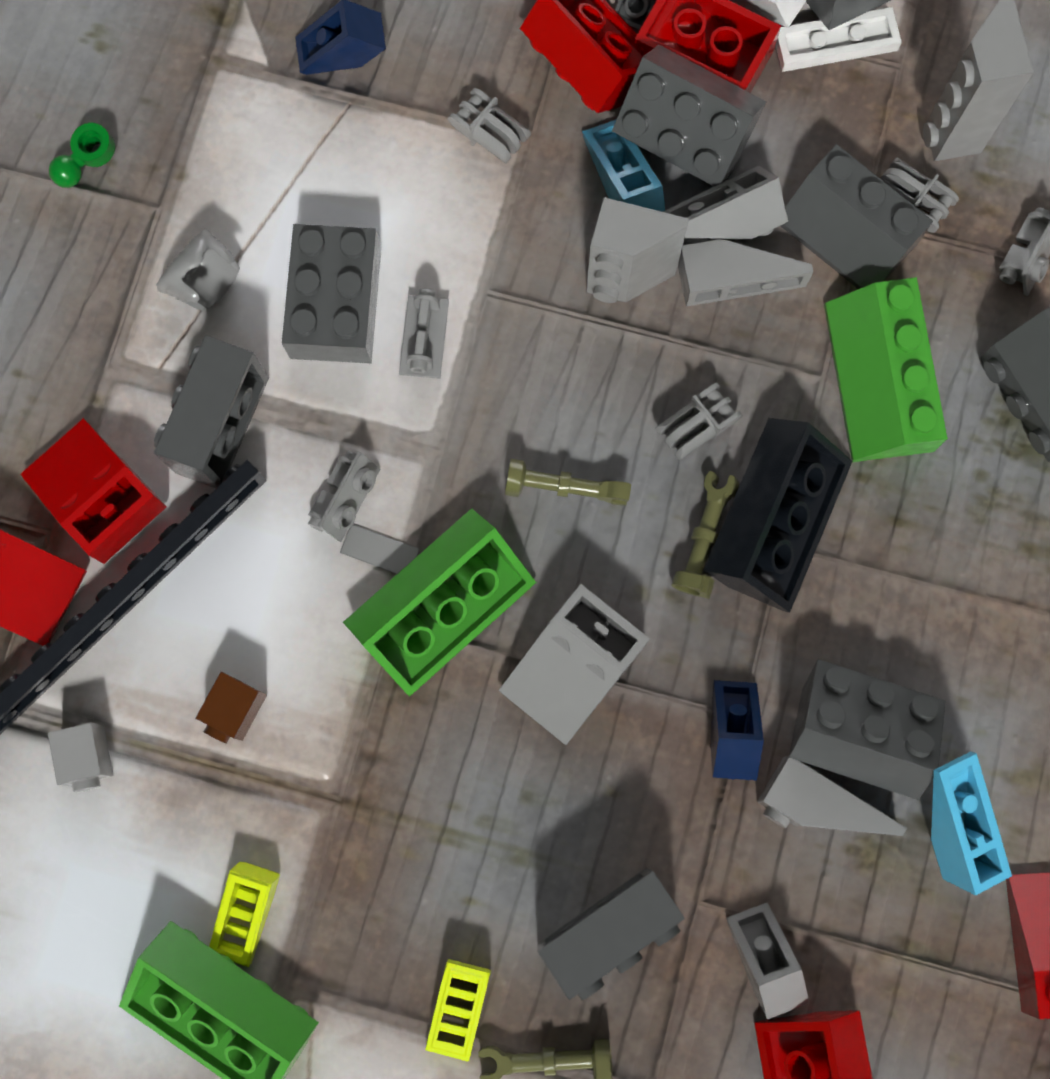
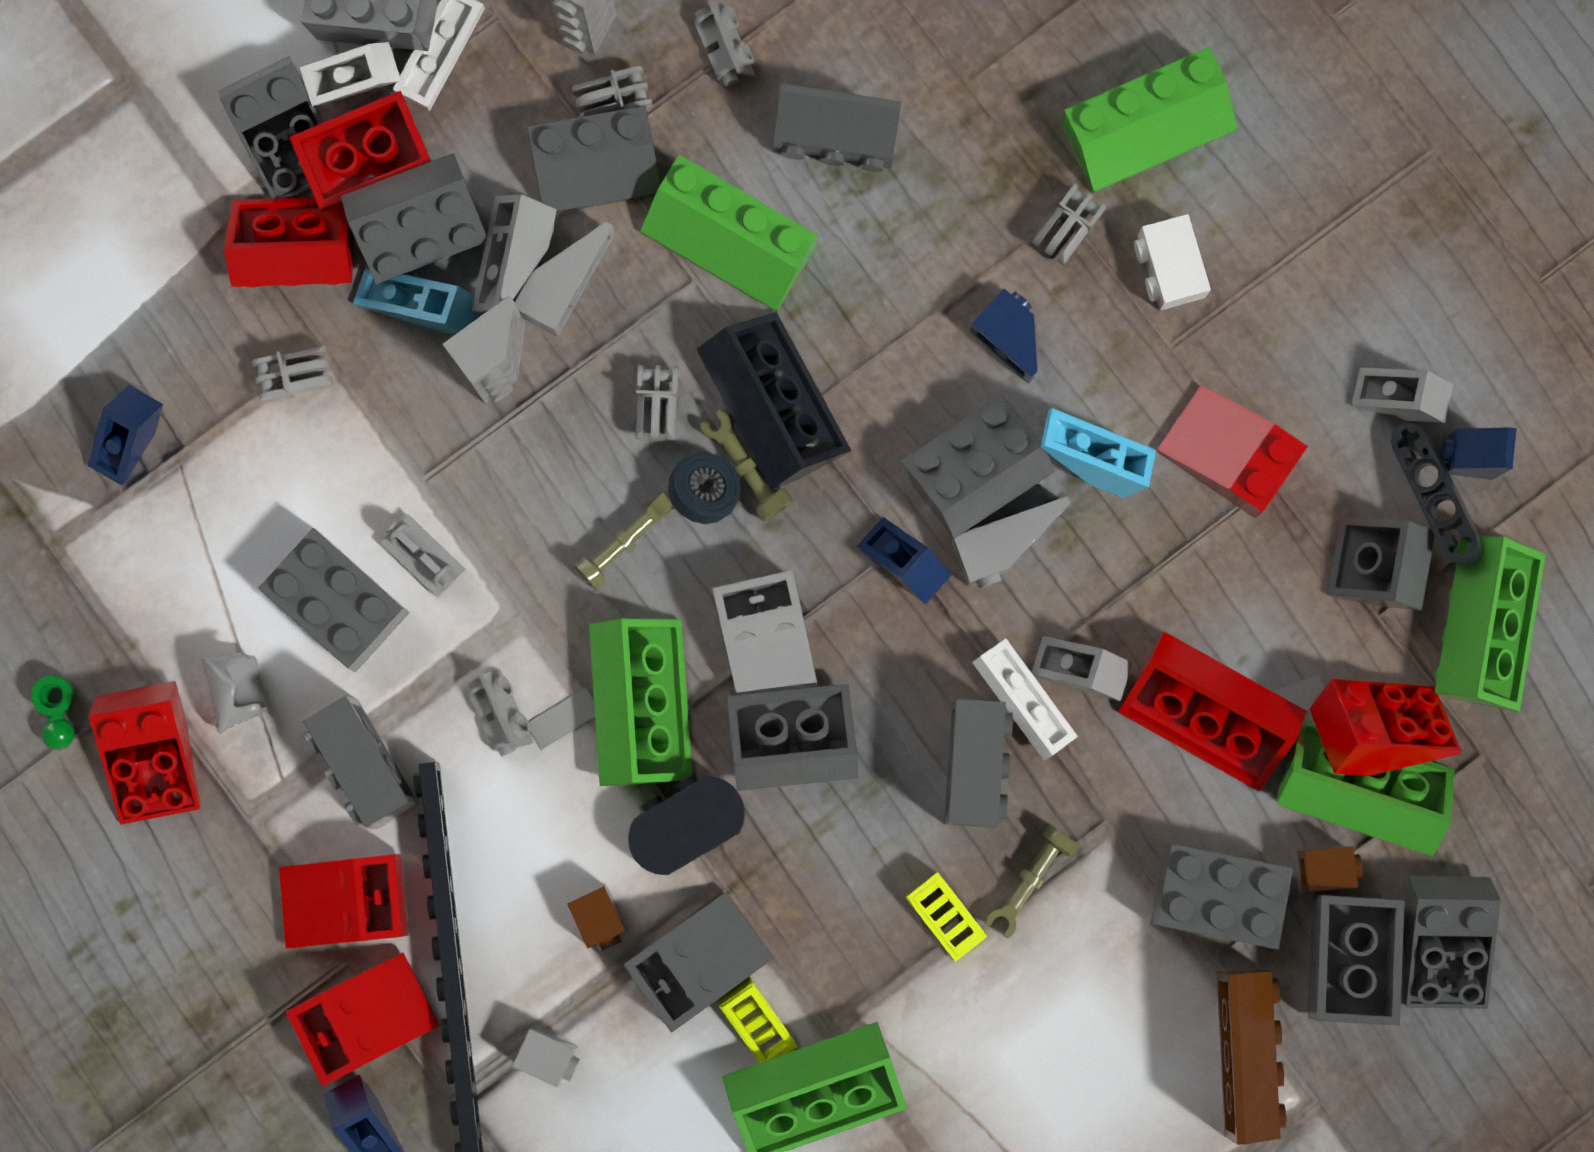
camera: 55 degrees left, 5 degrees up
none -> red slope [89,681,201,825]
none -> dark grey slope [624,892,774,1033]
none -> black brick [628,774,745,875]
none -> black bush [668,452,741,524]
none -> dark grey slope [727,684,858,791]
none -> dark blue slope [970,289,1037,384]
none -> white plate [972,639,1078,761]

